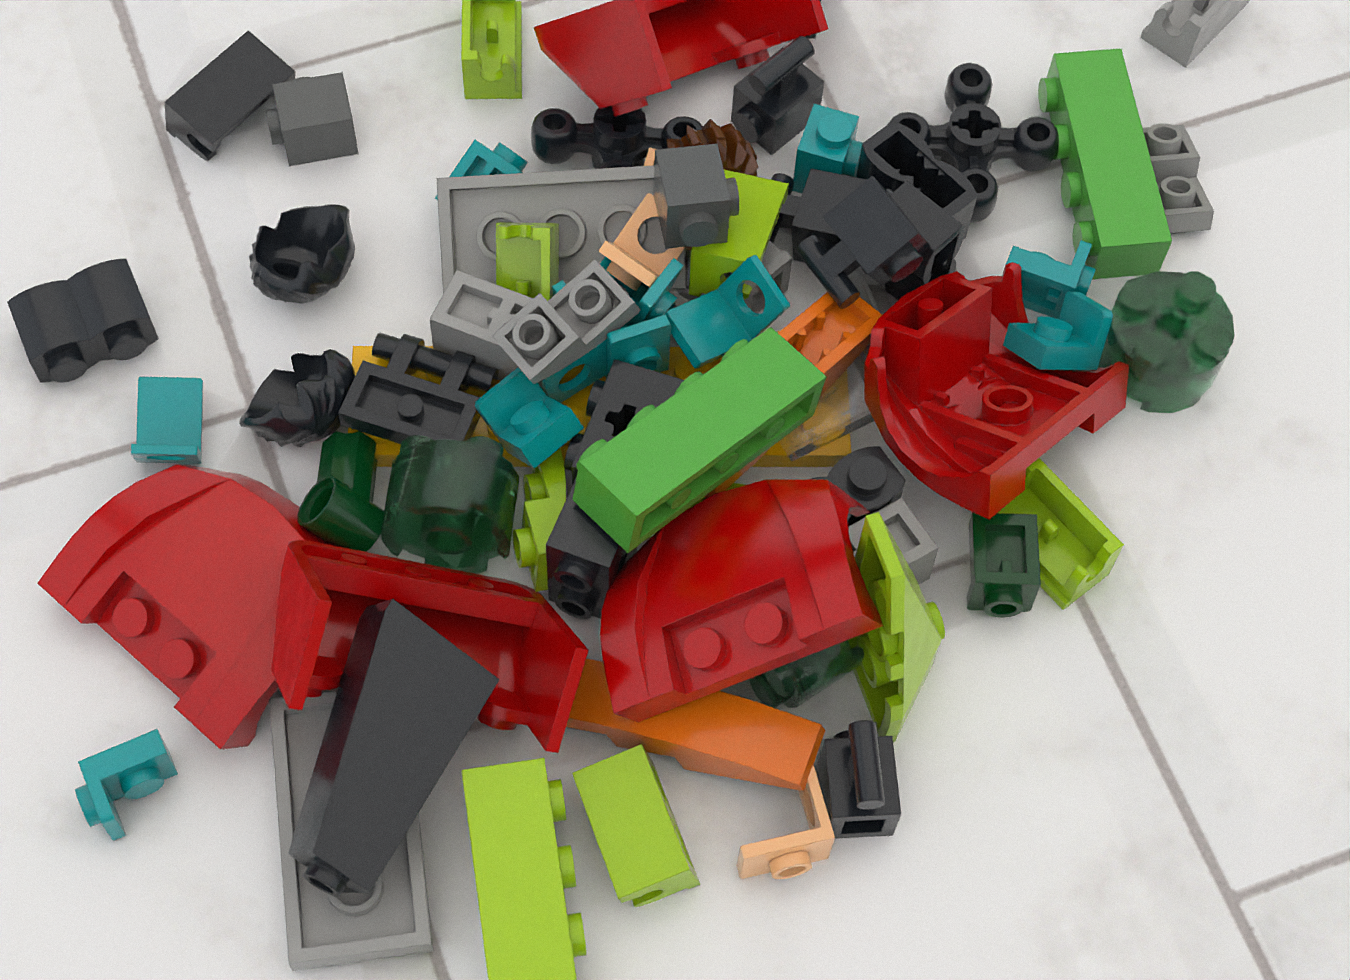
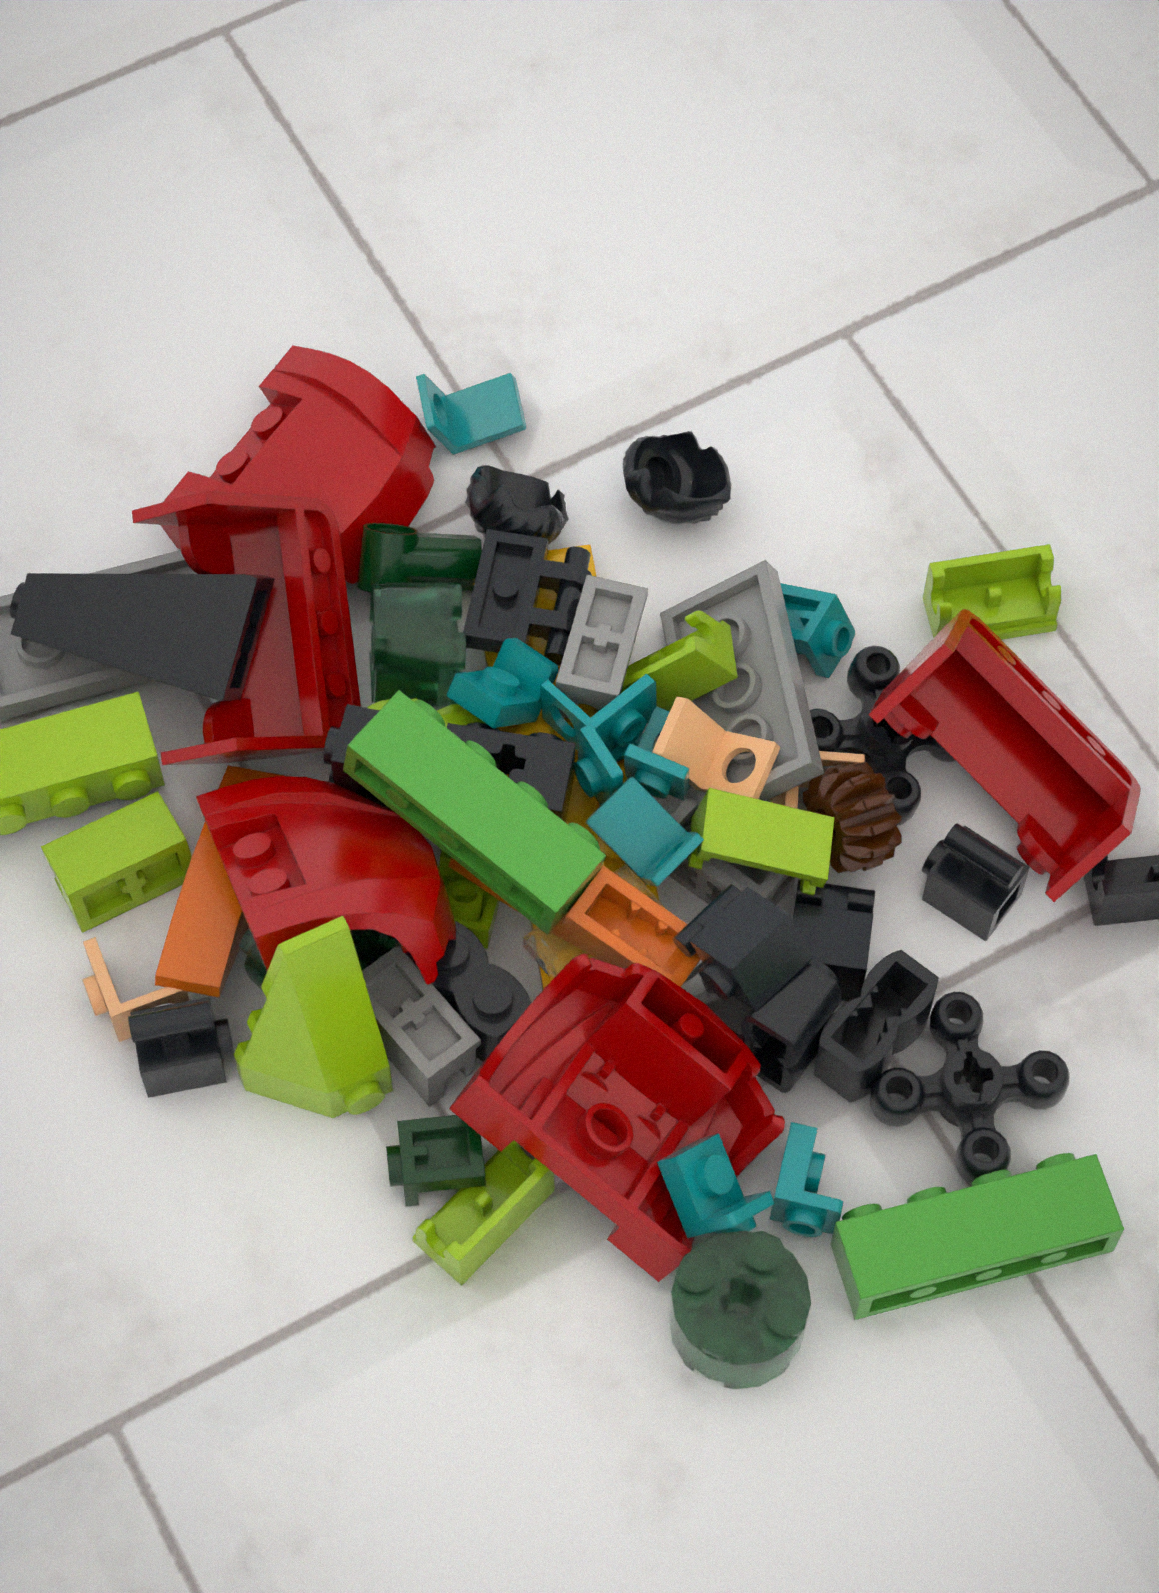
camera: 85 degrees right, 0 degrees up
black brick [7,259,159,383] -> none
teal bracket [75,729,178,841] -> none
black hinge [164,30,296,161] -> none
dark grey brick [265,72,358,166] -> none
light grey slope [492,259,641,384] -> none
dark grey brick [653,144,739,249] -> none
teal brick [792,104,864,194] -> none
light grey slope [1143,123,1214,233] -> none

